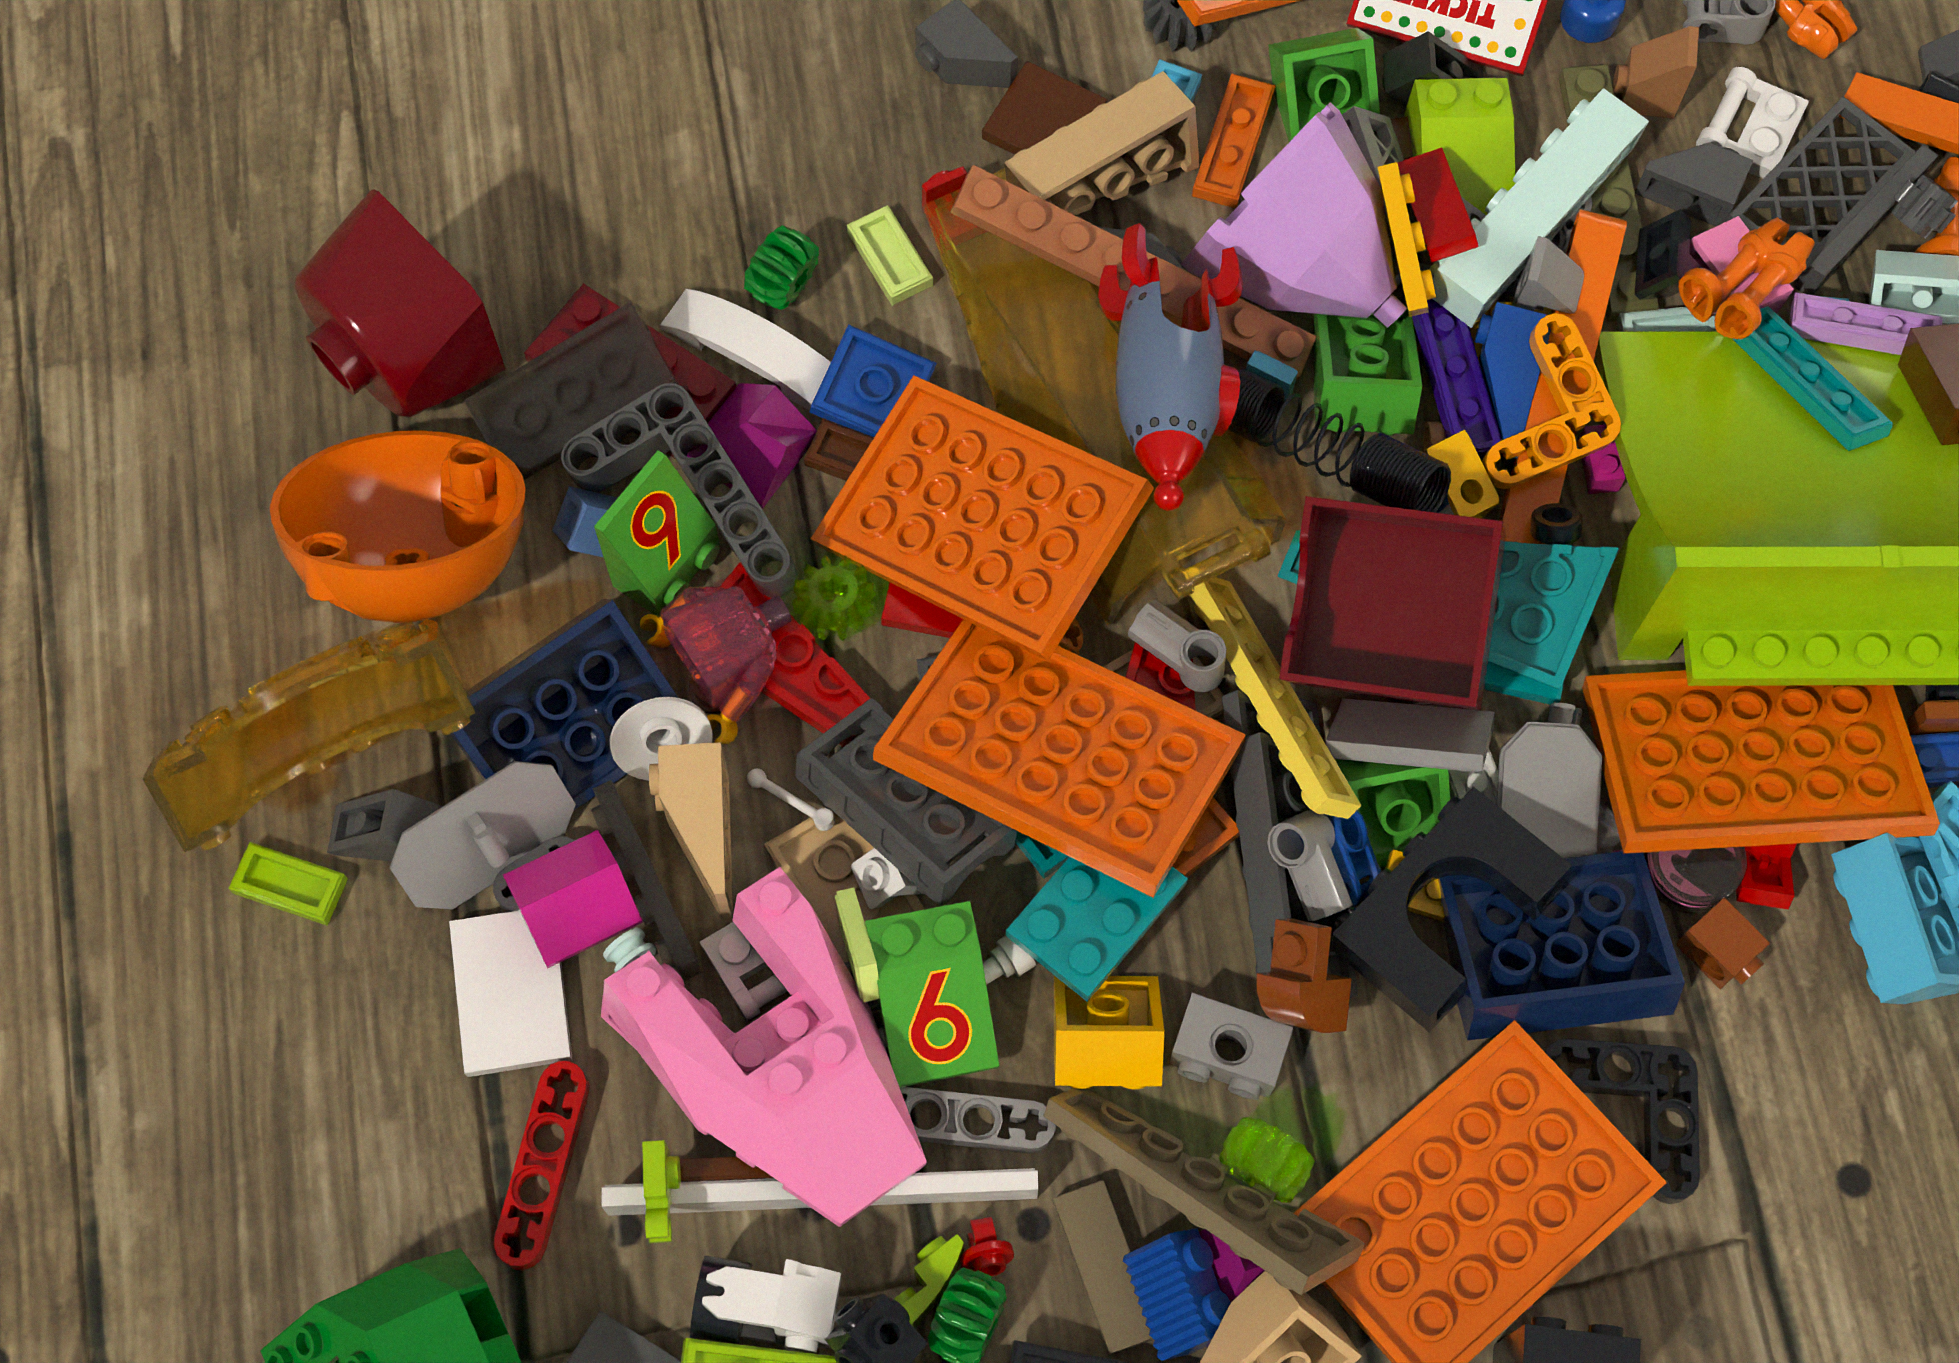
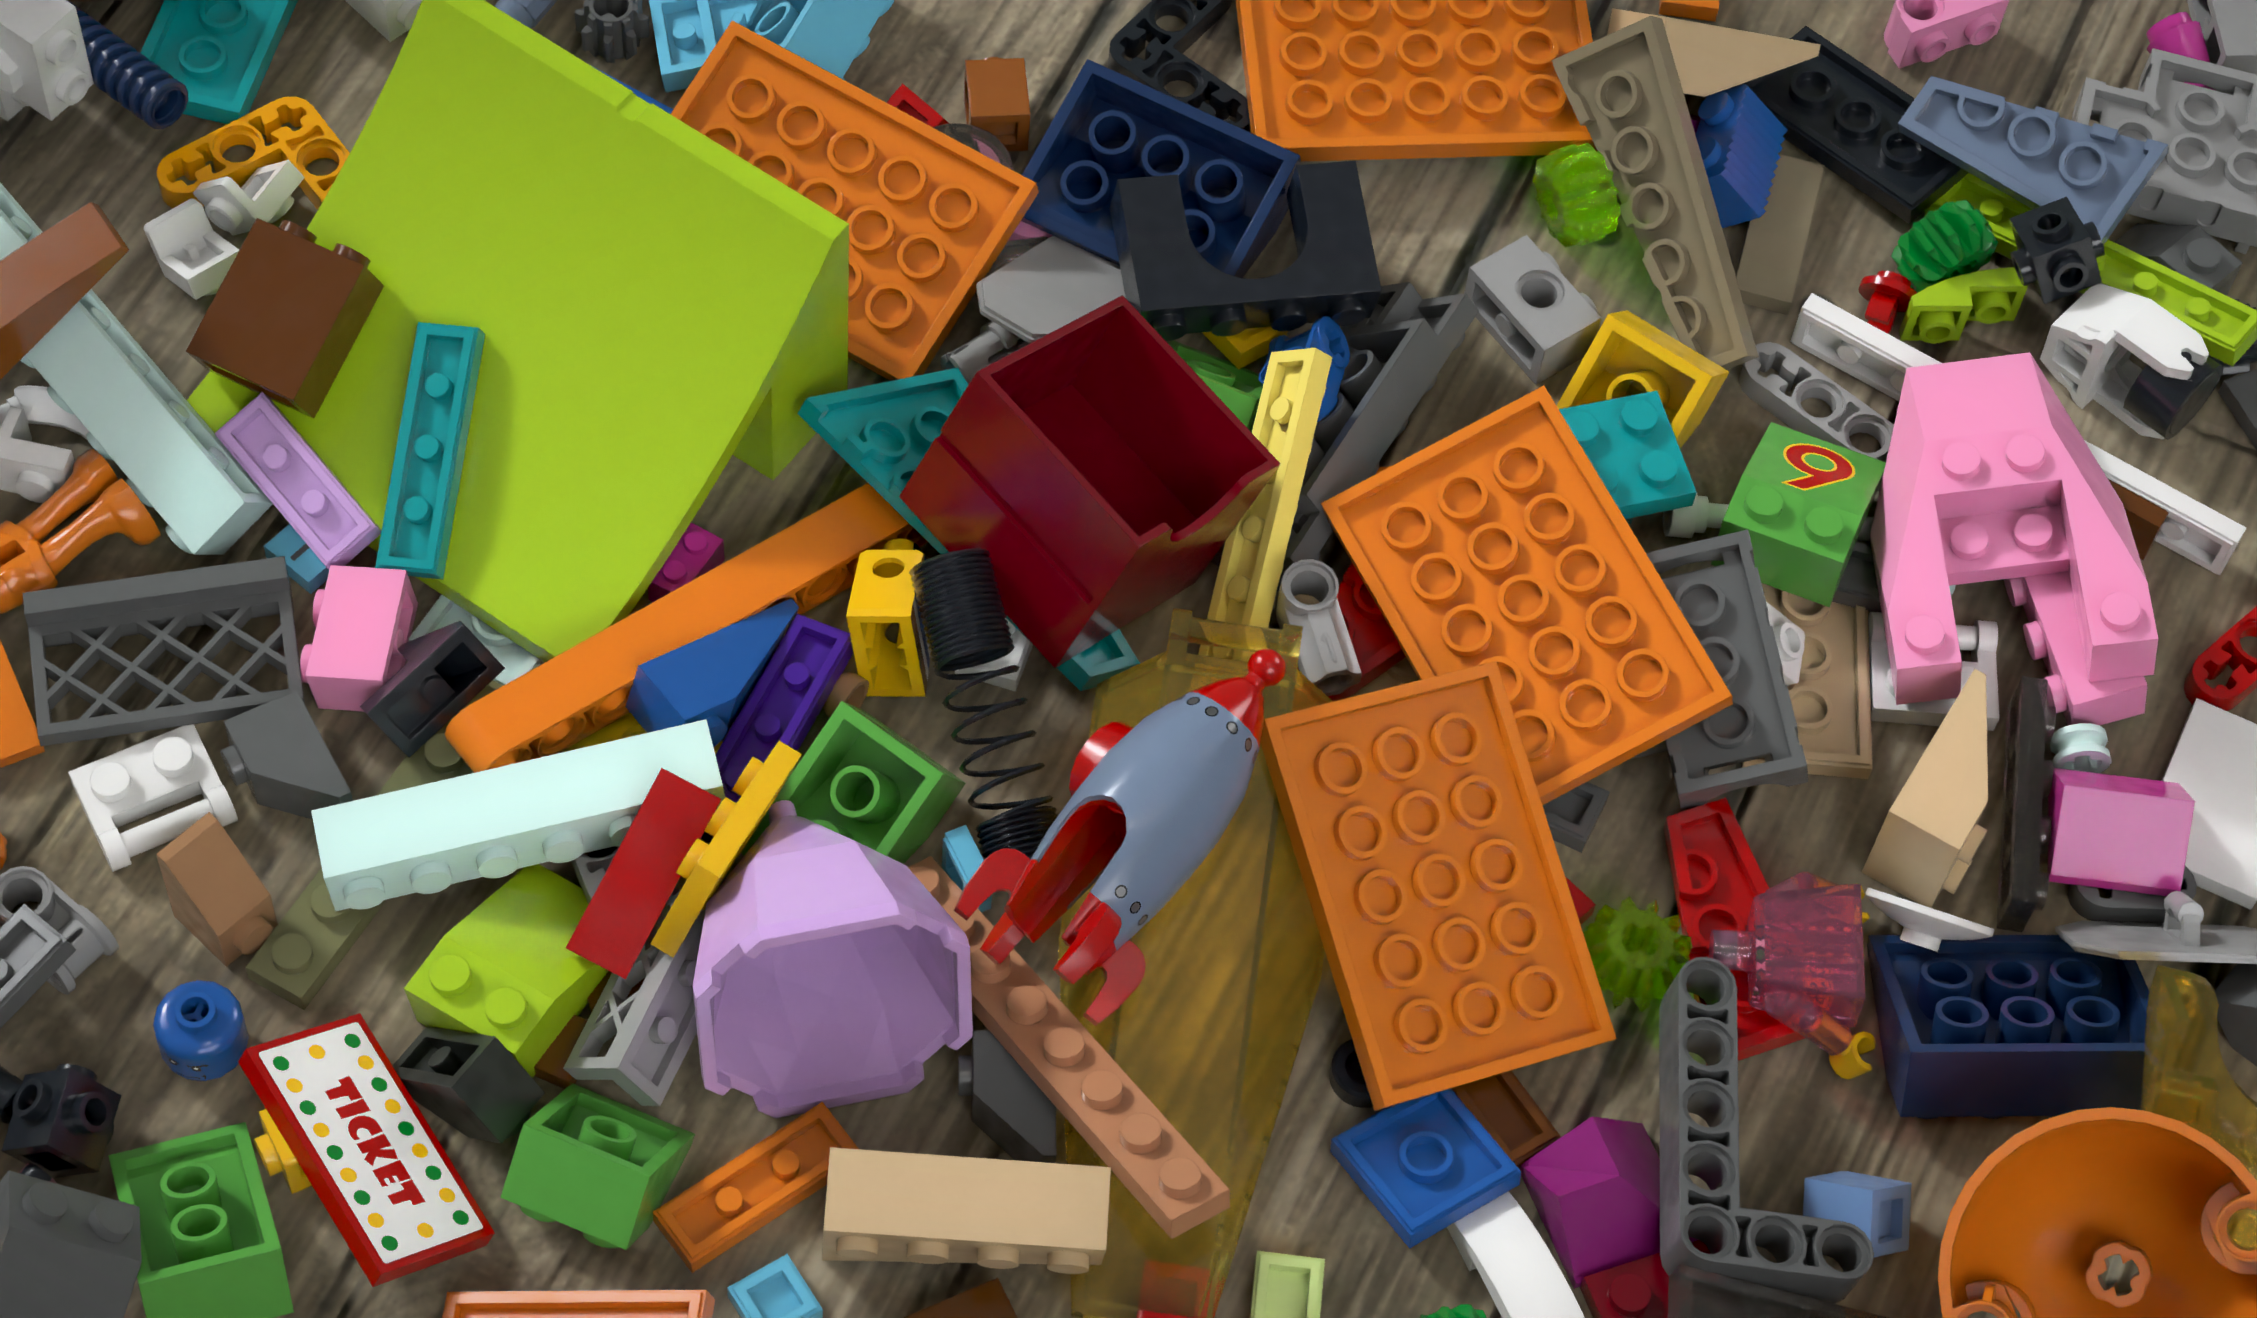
camera: 150 degrees left, 10 degrees down
bright green slope [594,450,720,616] -> none
lime plate [642,1140,681,1243] -> none
white hinge [747,768,835,831] -> none
yellowish green tile [834,887,879,1003] -> none
dark orange brick [1257,918,1352,1033] -> none
light grey piece [1267,810,1353,921] -> none
light orange beam [1482,313,1621,489] -> none
light grey slope [1512,236,1584,314] -> none
black tile [1530,503,1583,545] -> none
orange piece [1678,217,1815,339] -> none
dark grey gear [1891,175,1958,239] -> none

